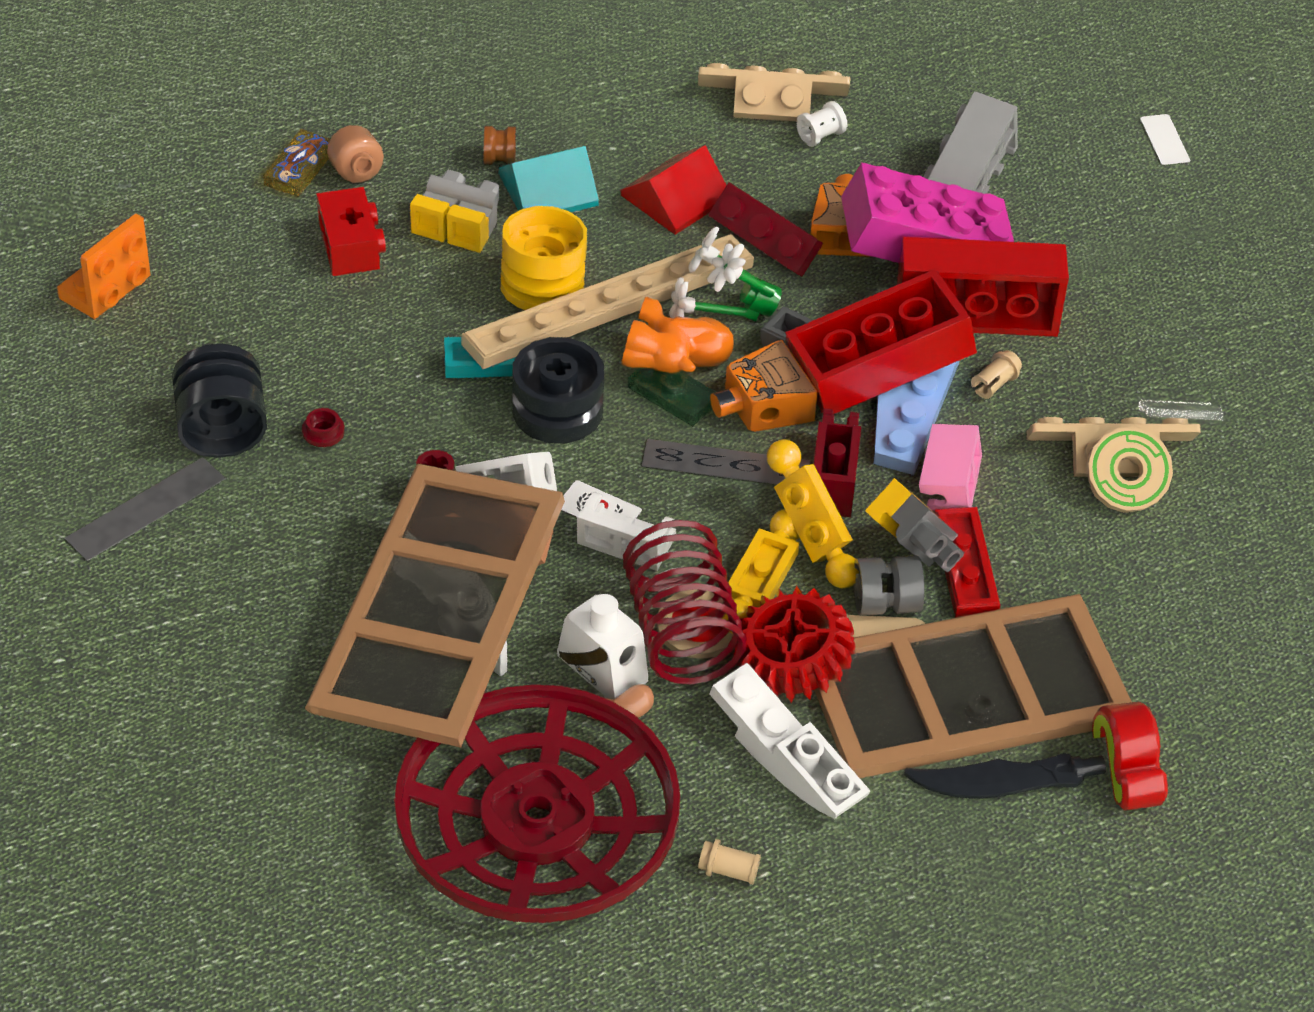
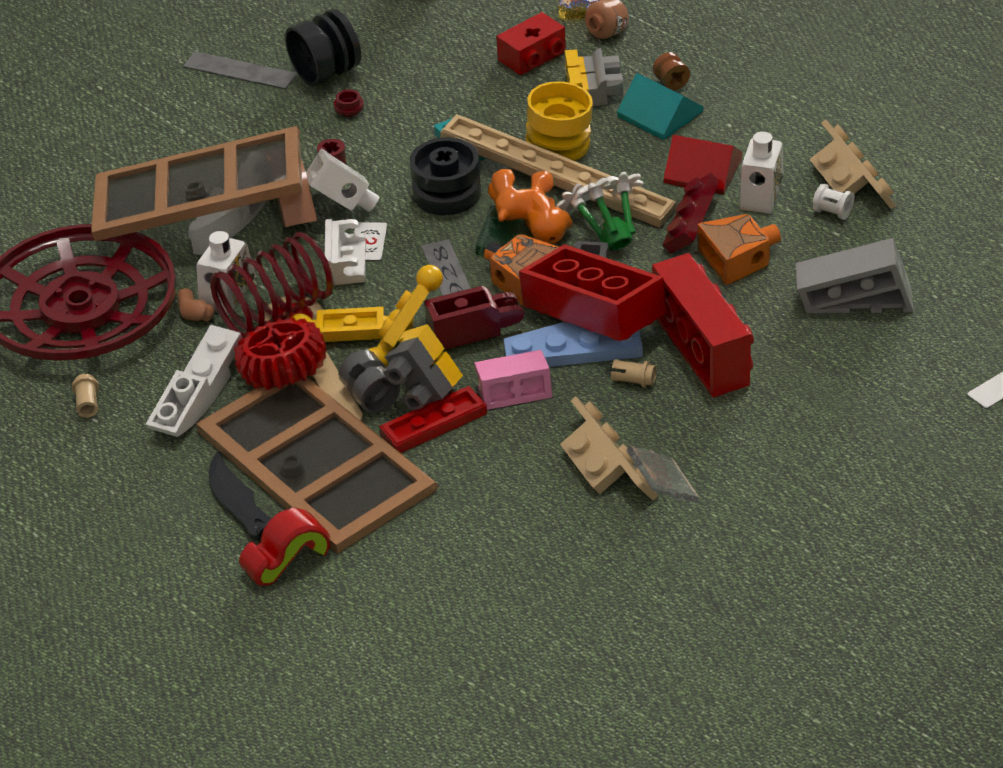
camera: 70 degrees right, 5 degrees down
dark pink brick [841,162,1014,263] -> none
tan tile [1086,427,1173,513] -> none
none -> white torso [740,132,784,214]

